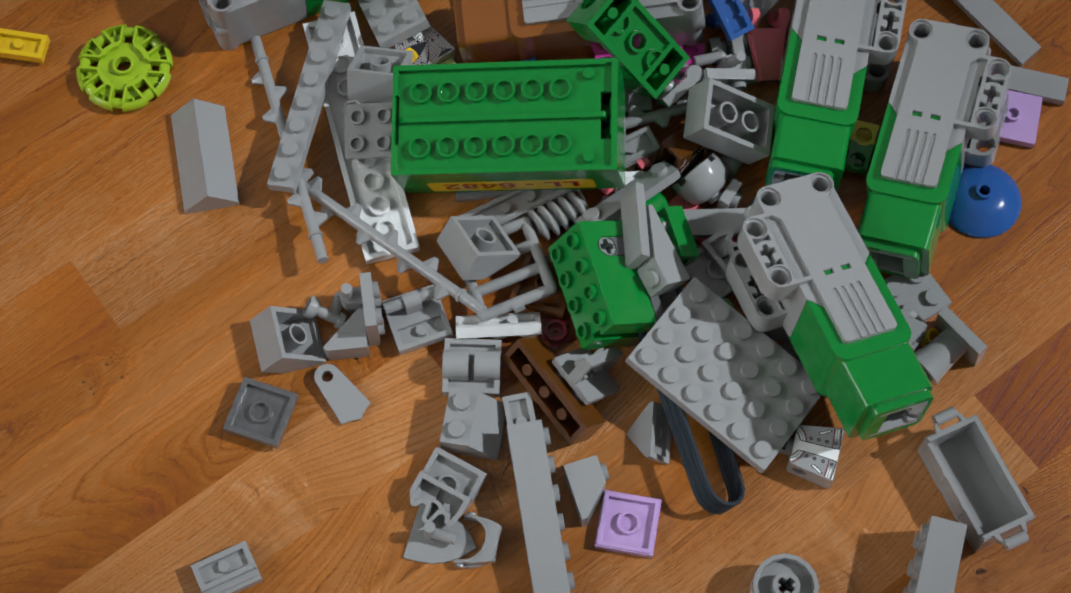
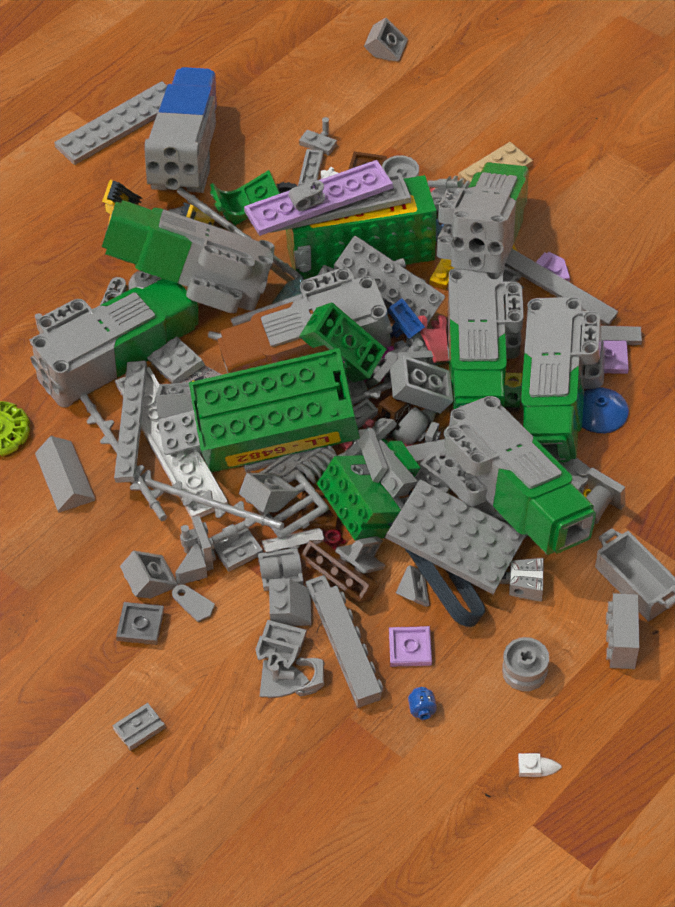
camera: 10 degrees left, 15 degrees down
light grey piece [302,292,347,329] -> none
light grey slope [563,455,609,527] -> none

